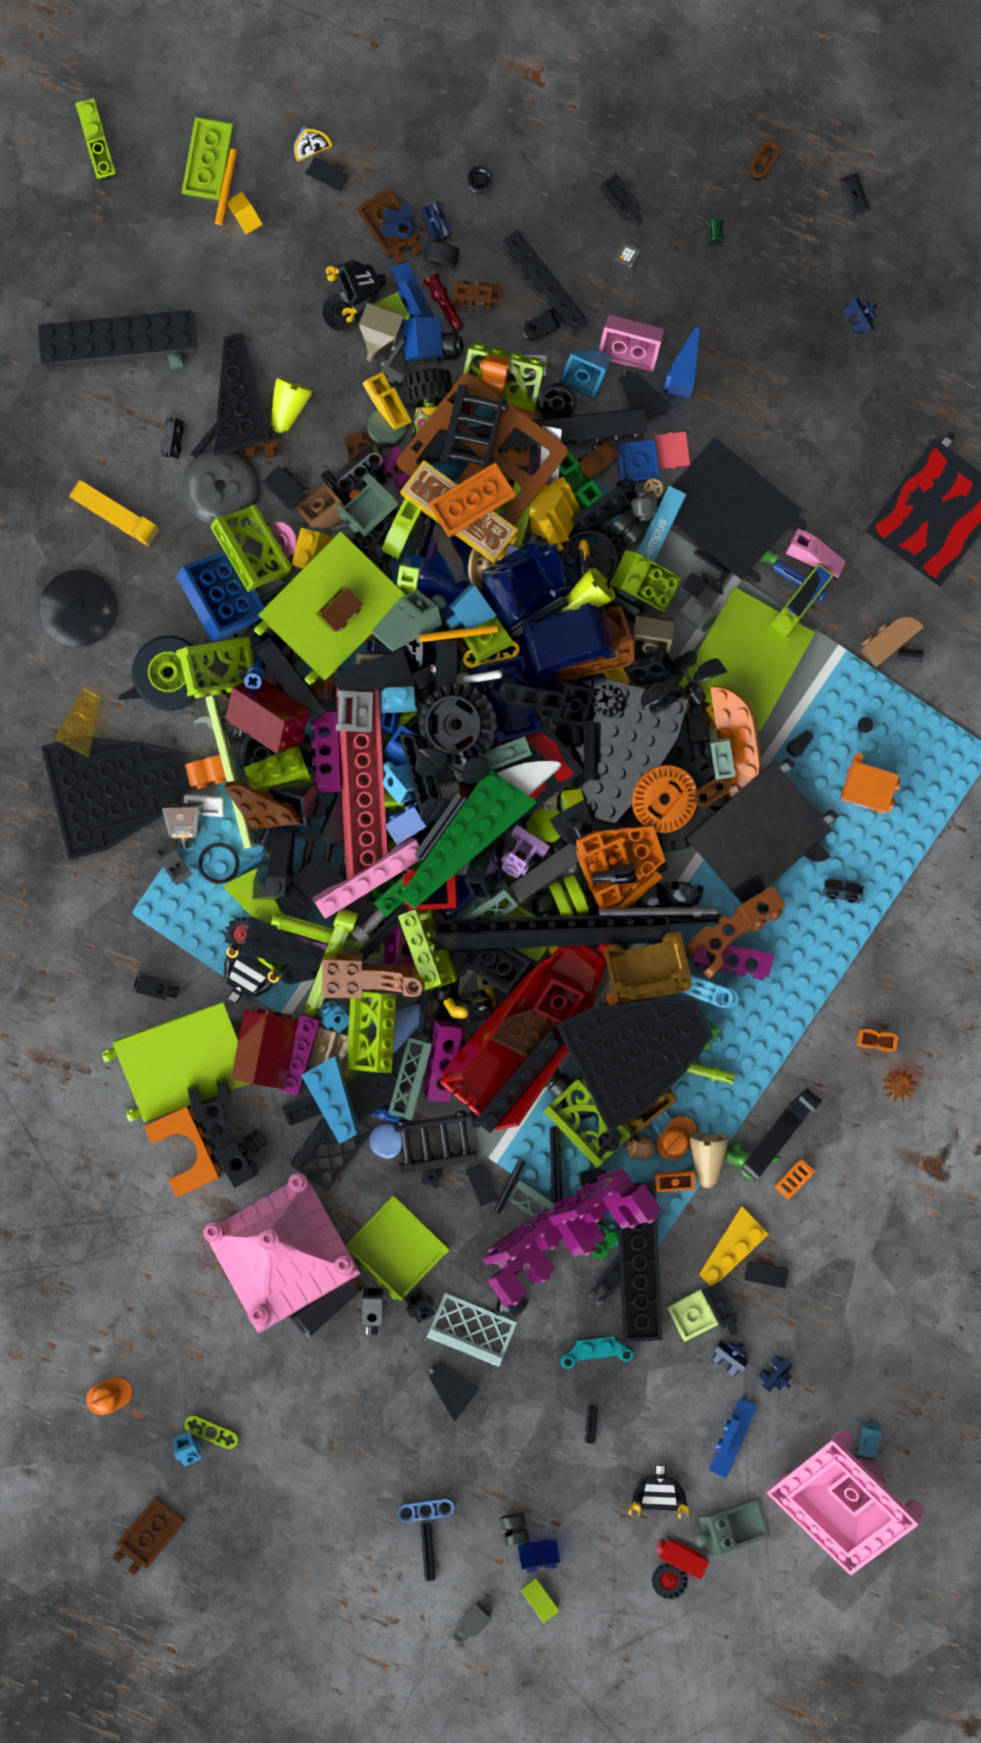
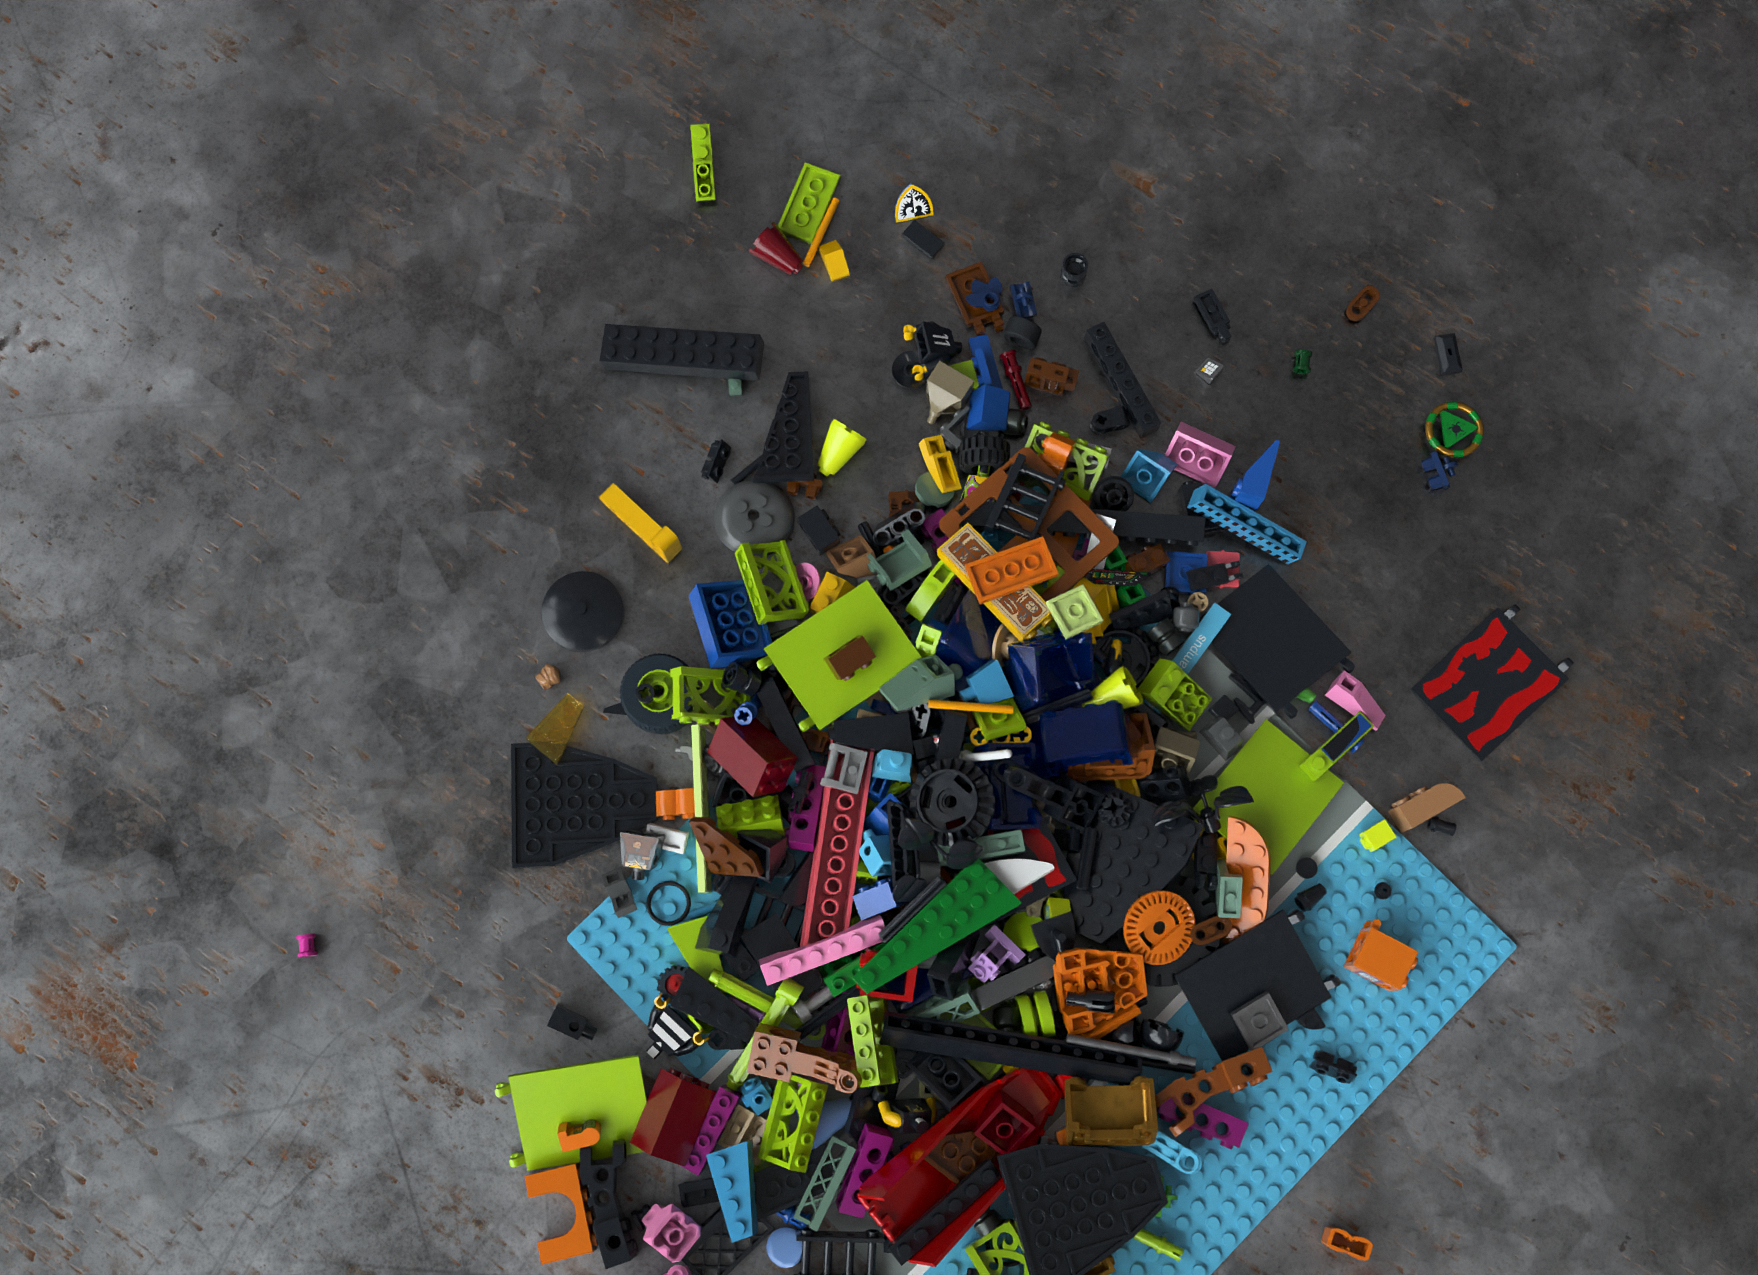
camera: 15 degrees right, 10 degrees down
none -> medium nougat arm [535,664,561,690]
none -> orange leg [557,1119,601,1152]
none -> black bush [636,683,656,704]
none -> bright pink piece [642,1204,701,1263]
none -> black wheel [722,662,762,696]
none -> dark red cone [748,222,804,276]
none -> black pin [788,770,814,814]
none -> yellowish green plate [1046,584,1104,639]
none -> black sticker [1084,569,1151,586]
none -> black hinge [1186,561,1244,592]
none -> dark azure brick [1187,484,1307,564]
none -> flat silver plate [1230,991,1289,1051]
none -> black piece [1296,857,1318,879]
none -> neon yellow brick [1359,819,1396,852]
none -> piece [1425,401,1484,458]

